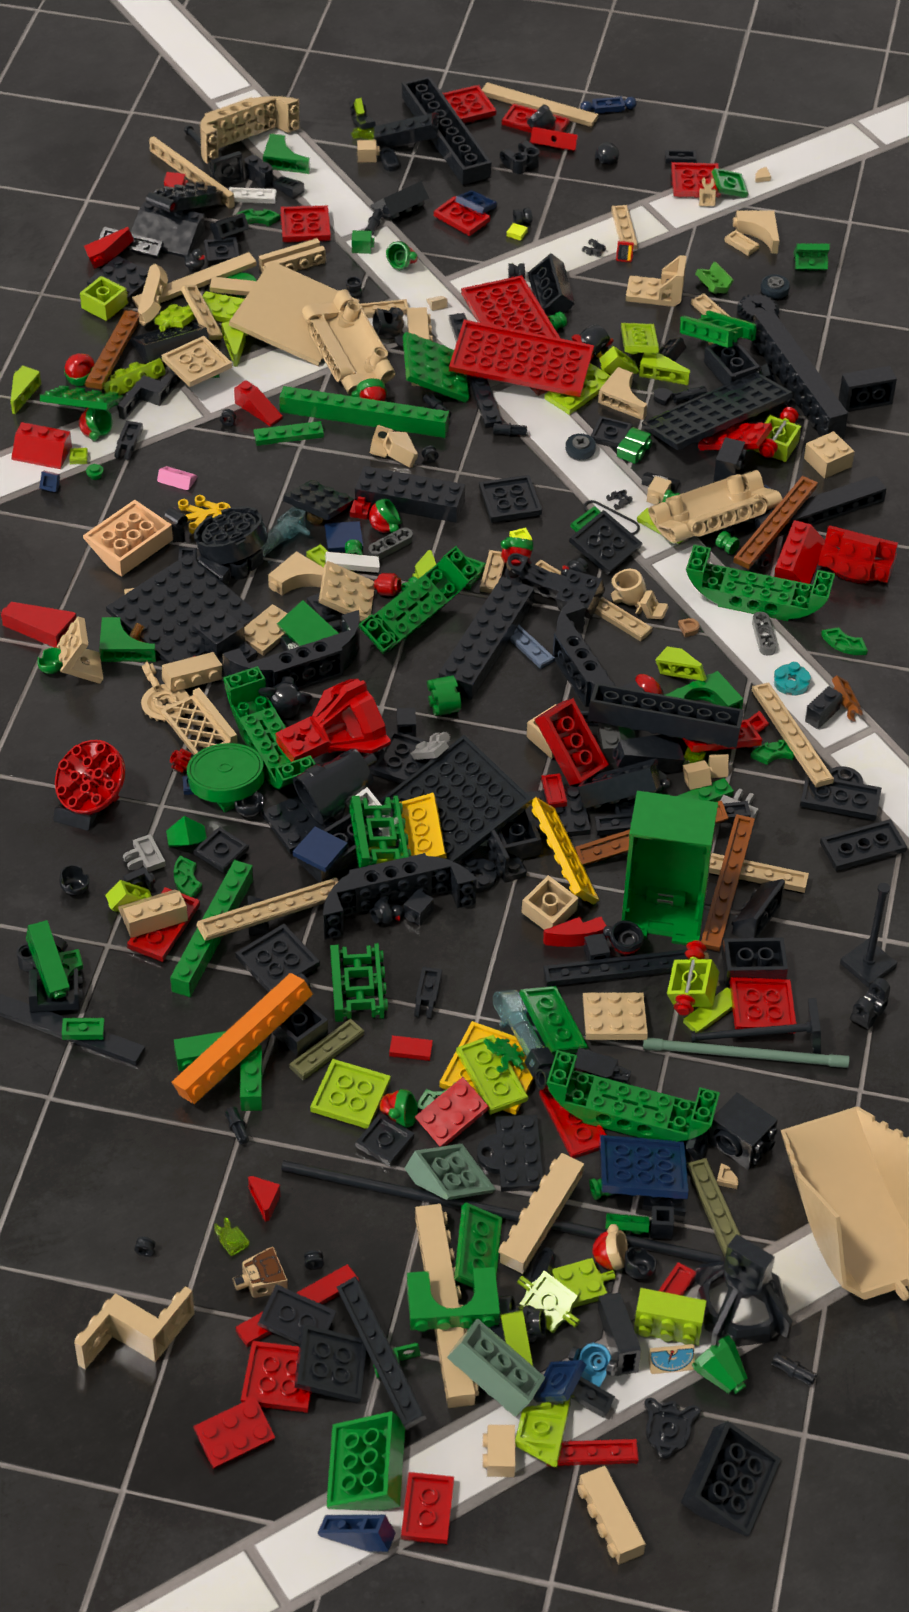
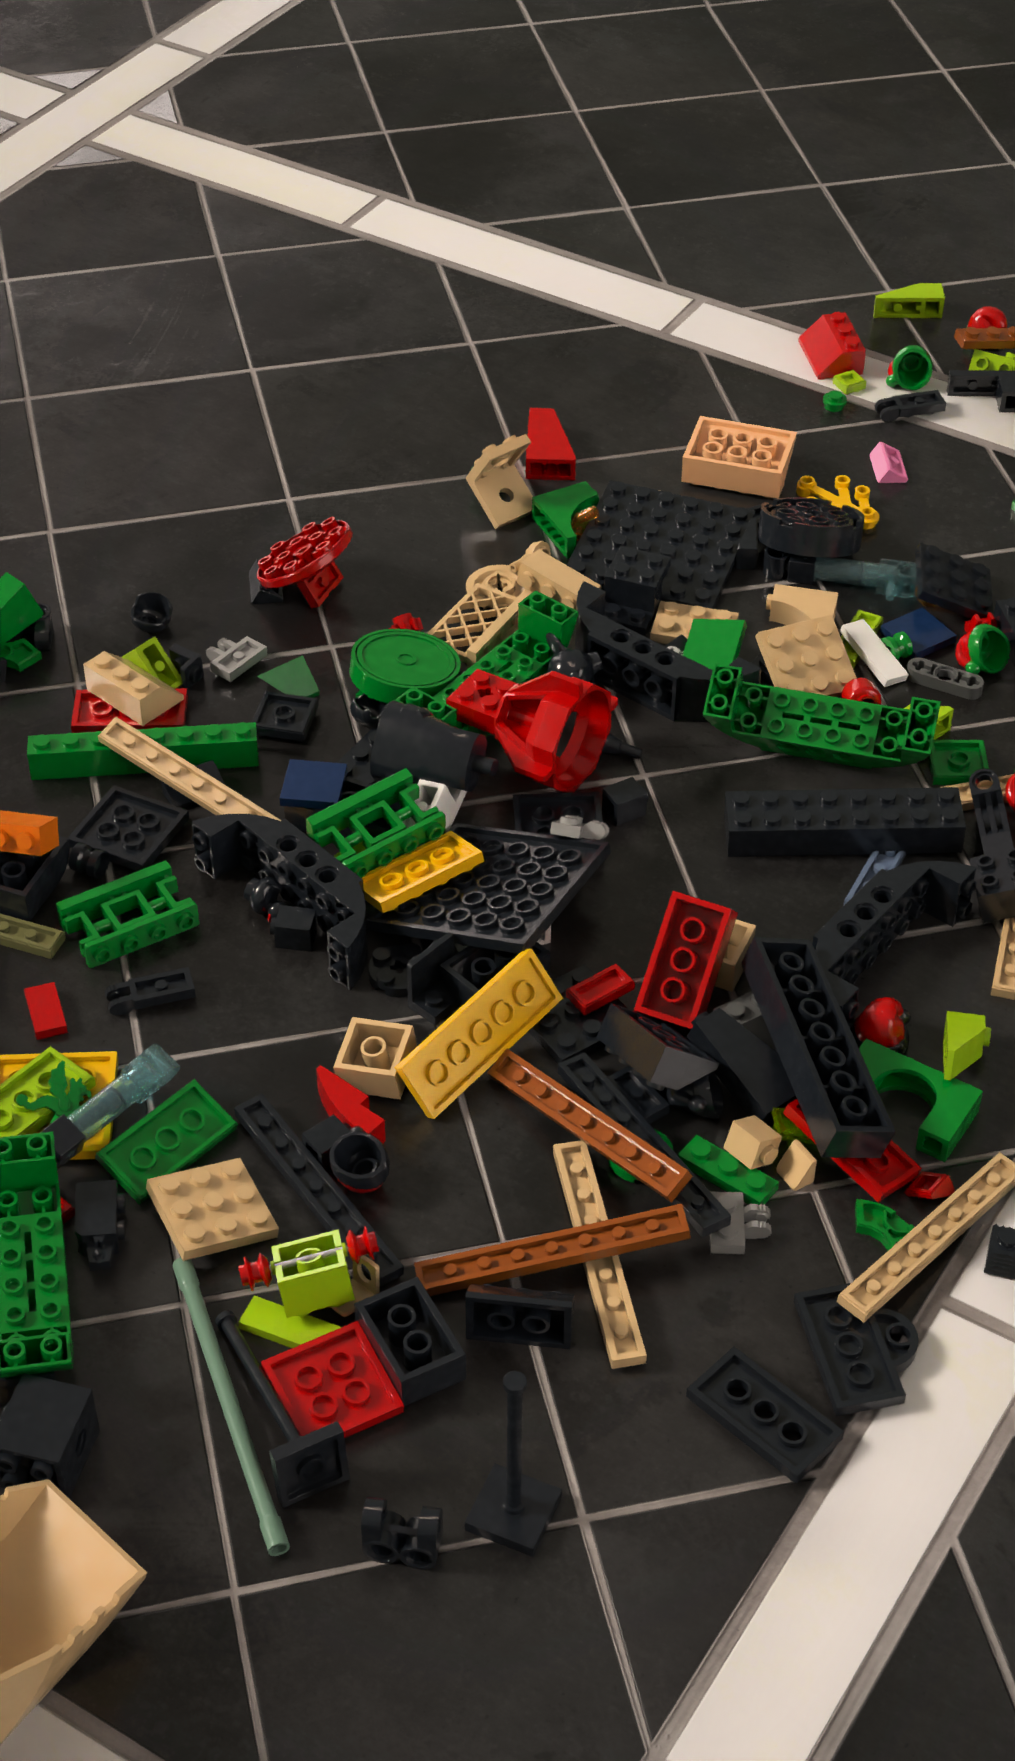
camera: 65 degrees right, 5 degrees down
dark blue tile [39,471,60,492] -> none
green plate [40,385,123,410] -> none
black piece [164,507,188,543] -> none
green tile [174,856,202,898] -> none
green brick [427,675,461,716] -> none
green piece [621,791,718,945] -> none

